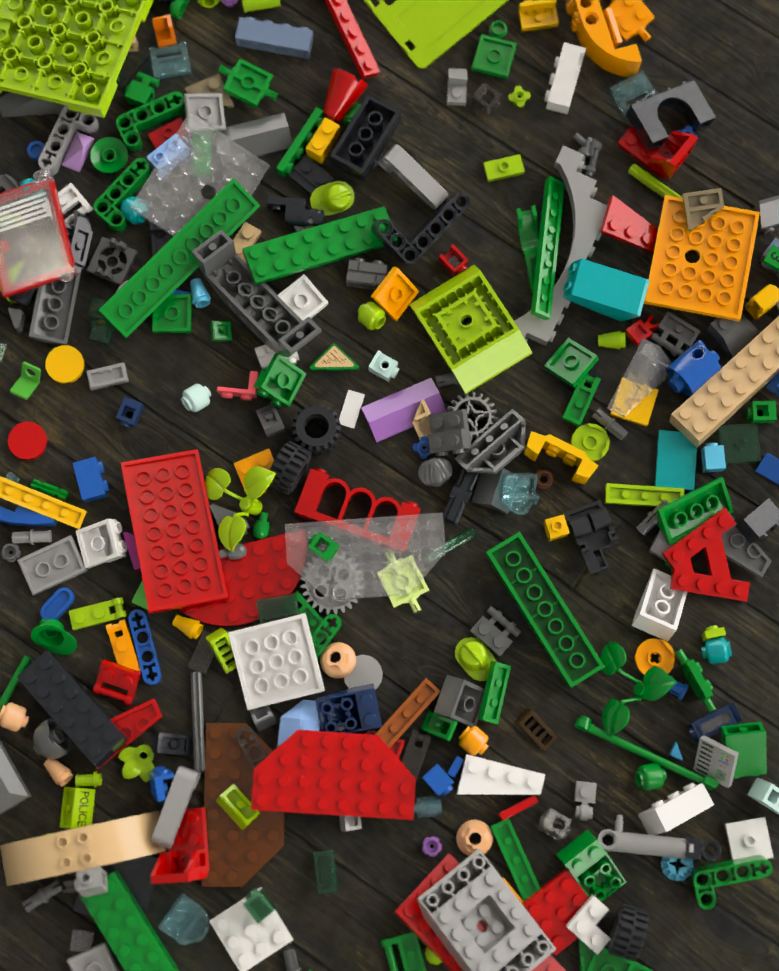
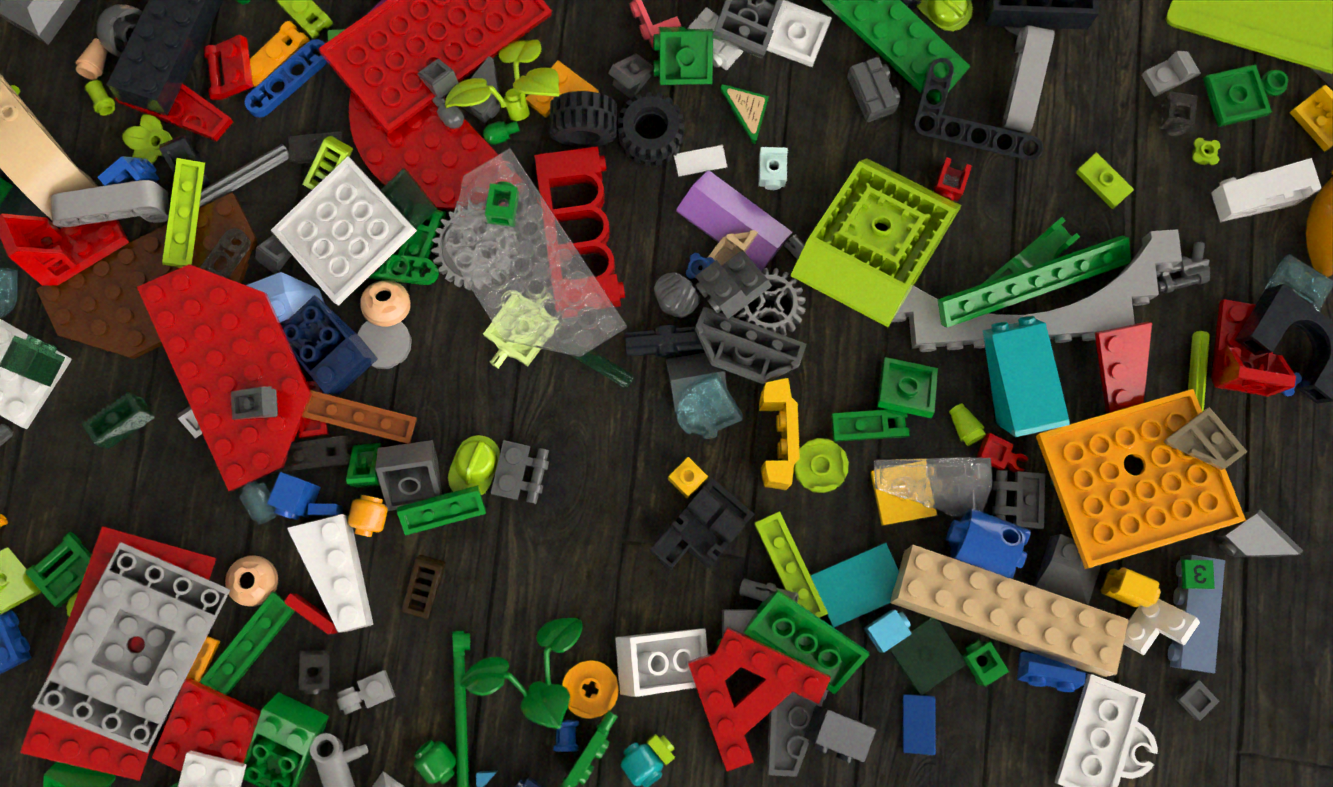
camera: 60 degrees right, 0 degrees up
lime panel [60,787,96,829] -> none
yellow cone [172,615,203,639] -> none
lime slope [216,783,261,830] -> none
lime head [357,302,386,330] -> none
light orange plate [371,267,419,321] -> none
medium lavender plate [422,836,442,857] -> none
green brick [485,532,605,689] -> none
reddish brown plate [534,470,553,489] -> none
dark grey axle [592,408,628,440] -> none
none -> lime plate [162,158,205,268]
none -> dark grey slope [231,387,278,420]
none -> dark grey slope [418,59,459,99]

